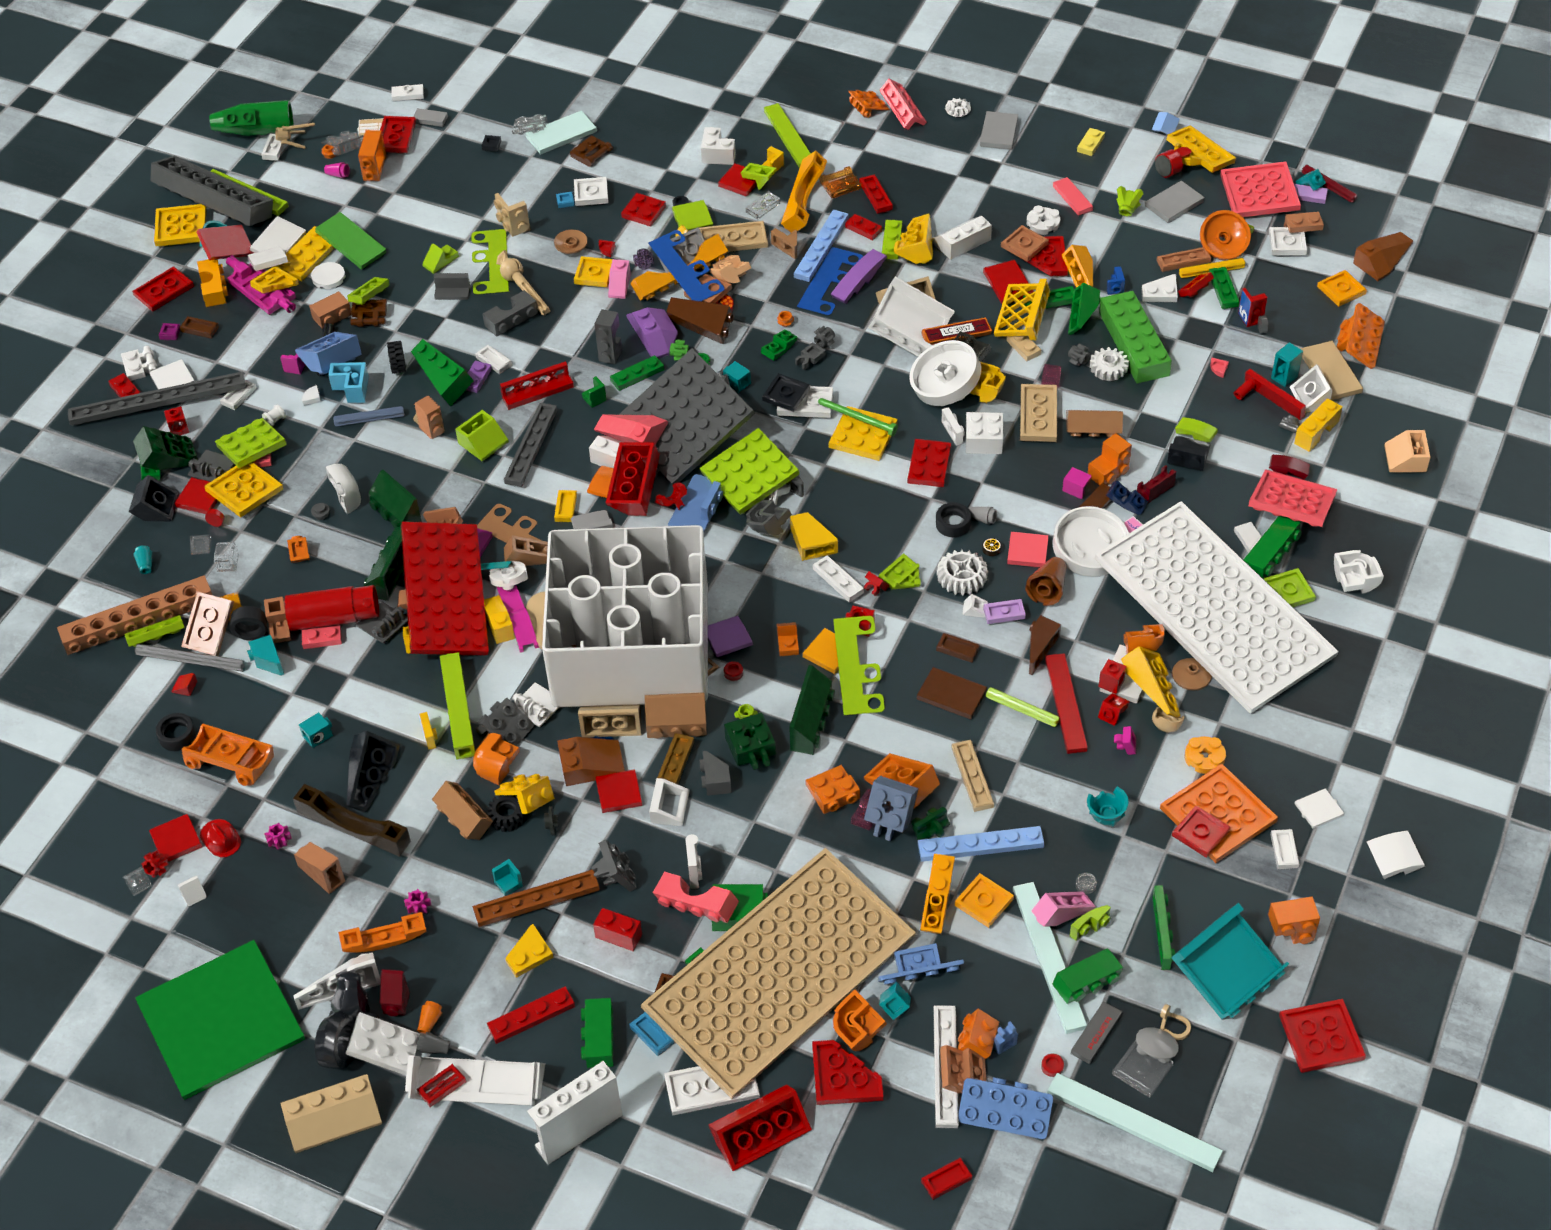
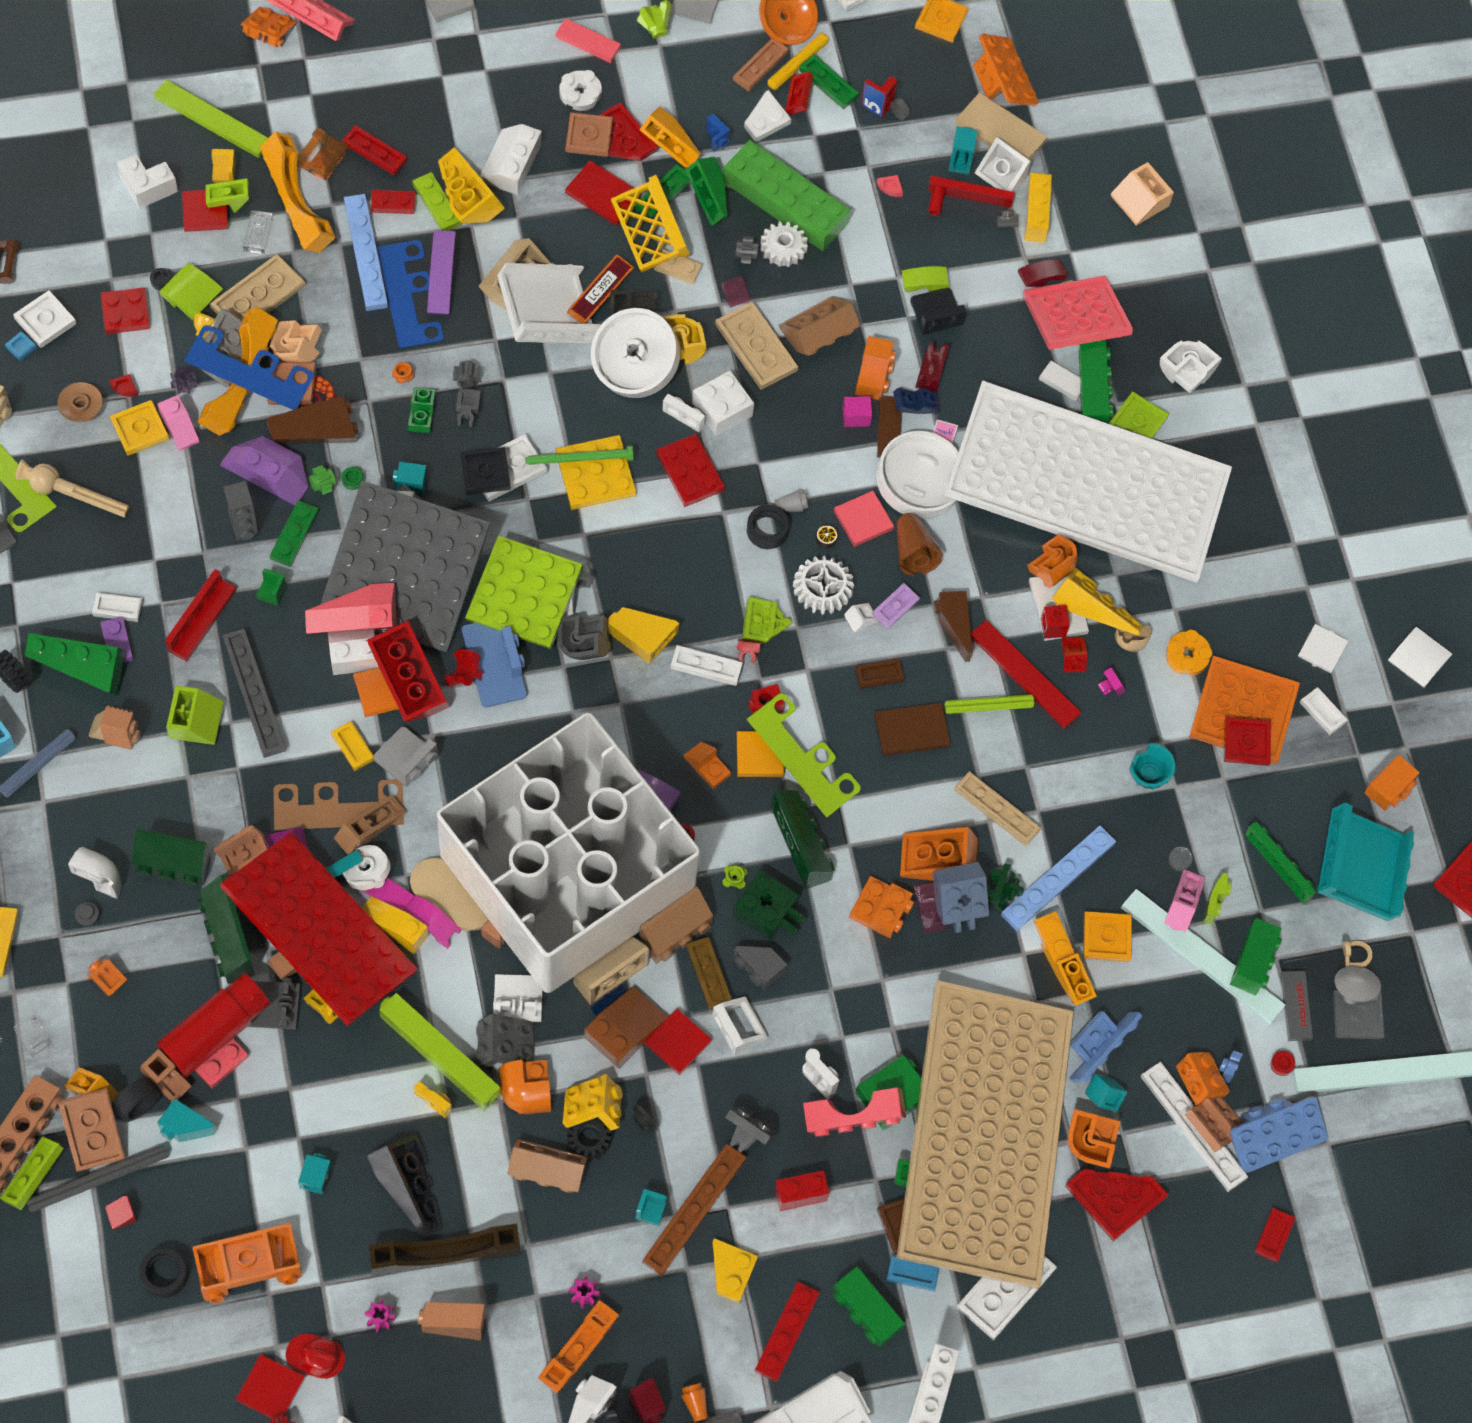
camera: 45 degrees left, 15 degrees up
dark grey arch [483,290,538,337] -> none
red slope [709,1084,812,1171] -> none
medium nougat slope [771,228,797,259] -> none
medium nougat dish [1172,658,1212,690] -> none

